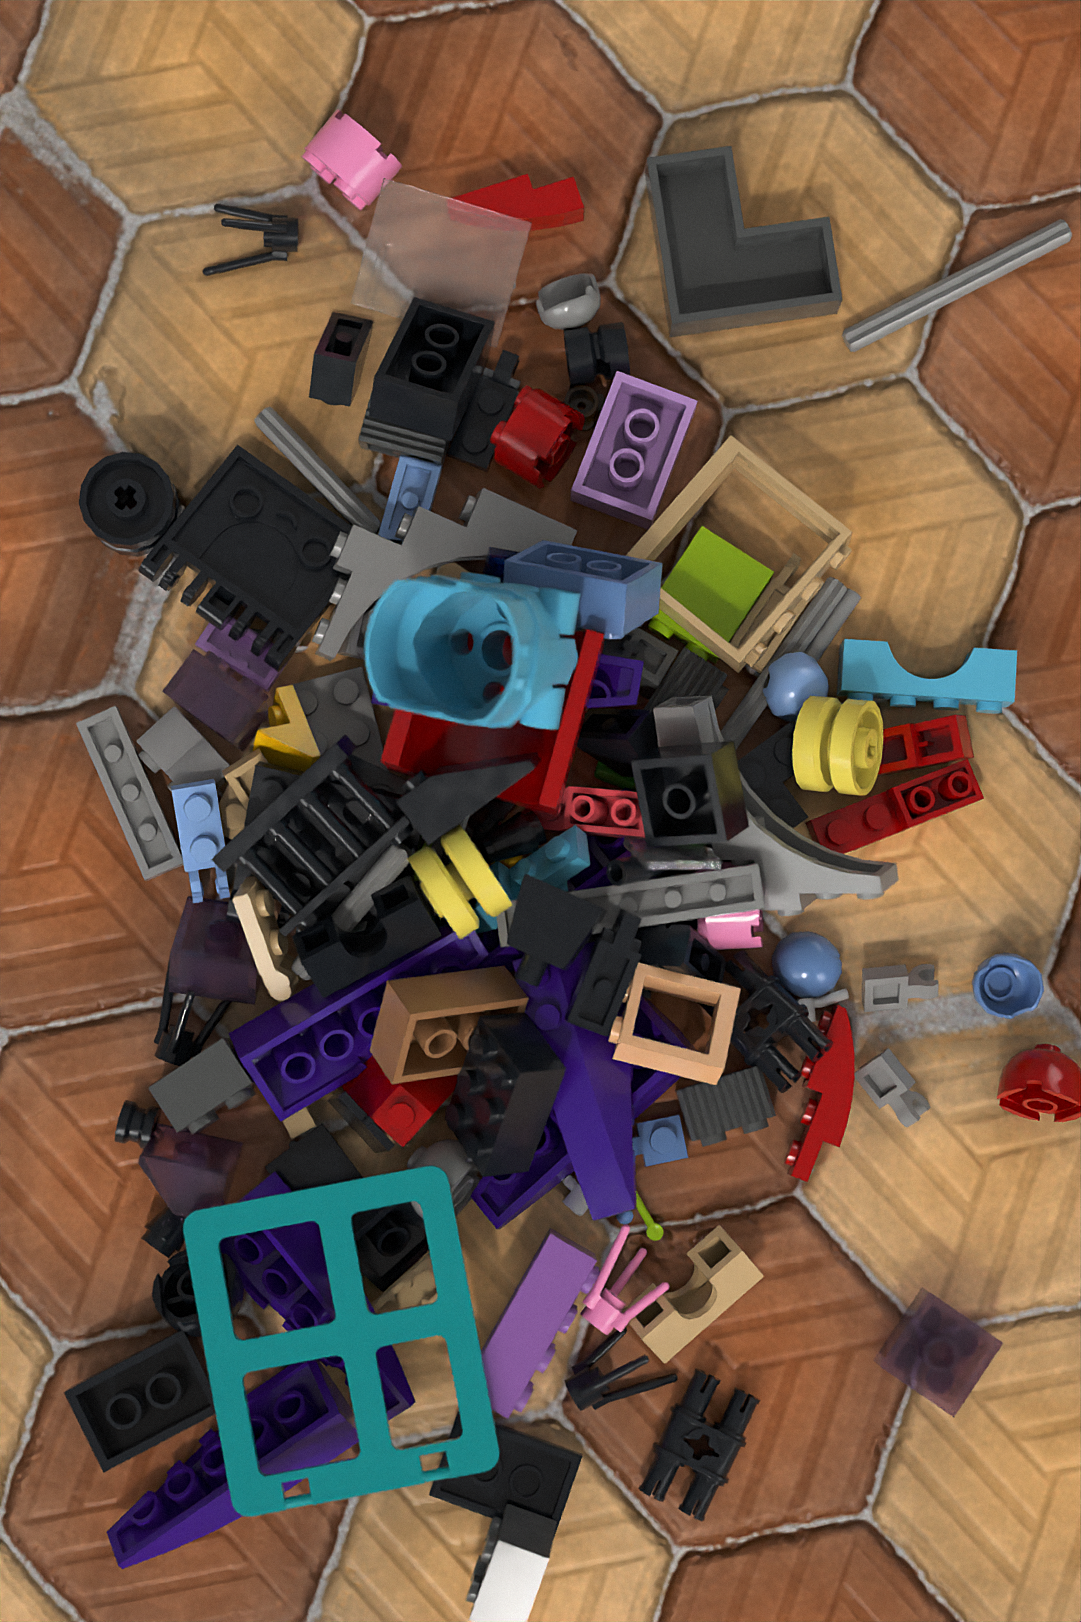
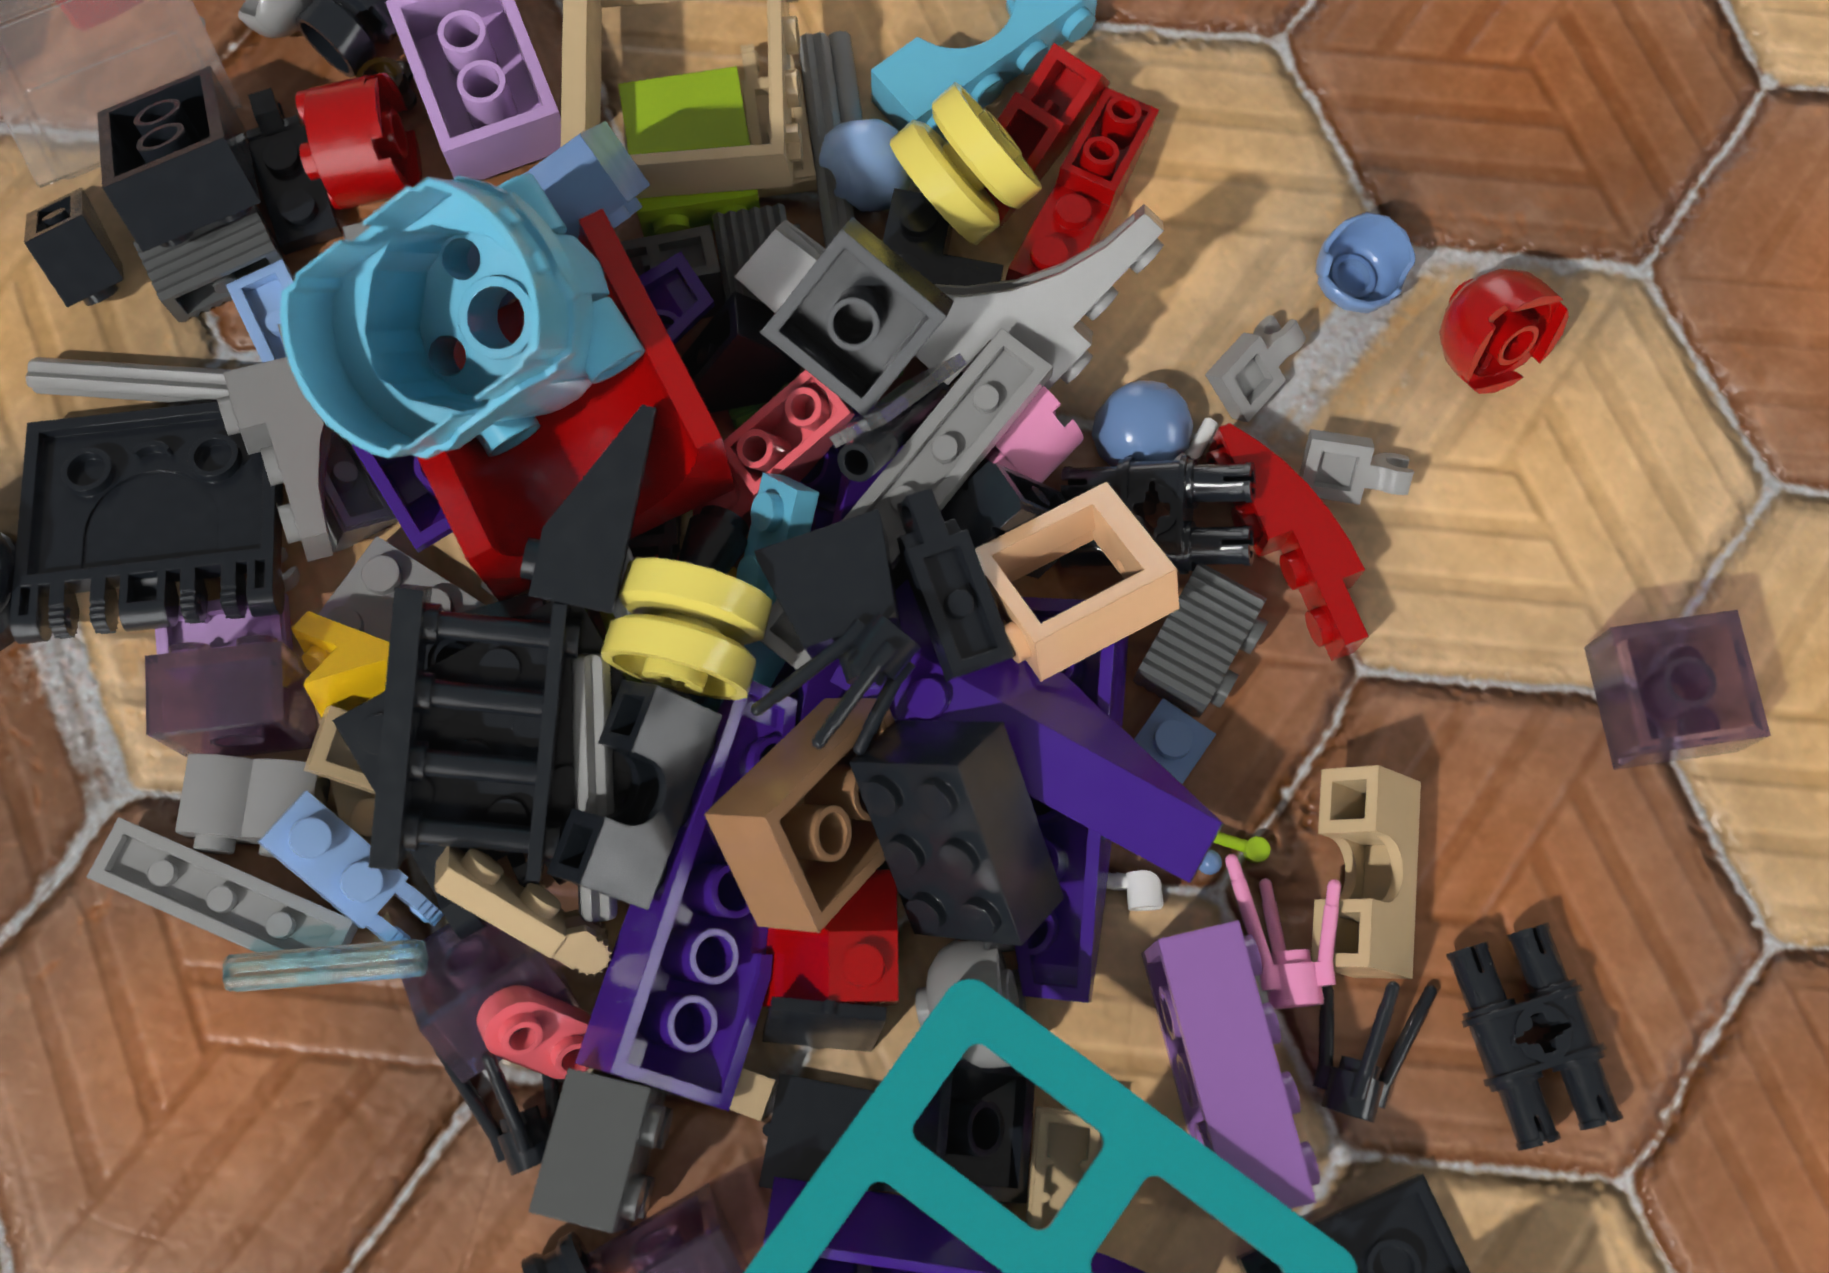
camera: 45 degrees left, 10 degrees down
none -> clear light blue axle [222,939,428,992]
none -> coral plate [477,985,591,1079]
none -> black plant [751,612,921,755]

